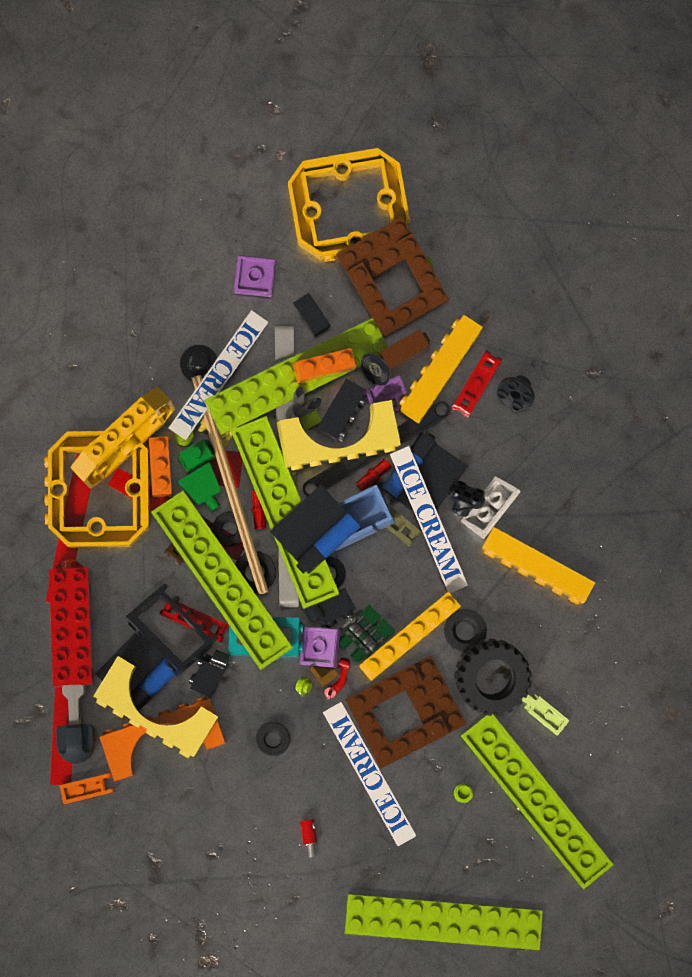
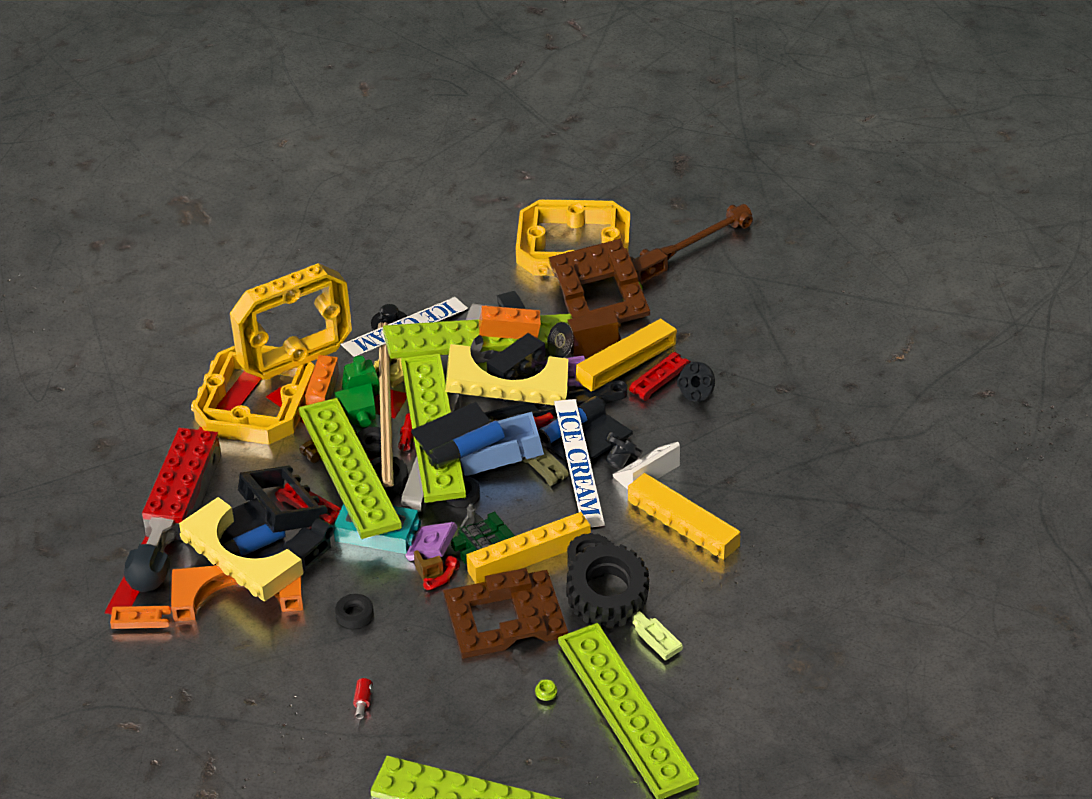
camera: 15 degrees right, 40 degrees down
medium lavender plate [234,255,276,297] -> none
lime plate [296,676,313,695] -> none
black hinge [304,588,356,628] -> none
white sticker [323,702,416,846] -> none
none -> reddish brown bar [630,204,753,284]

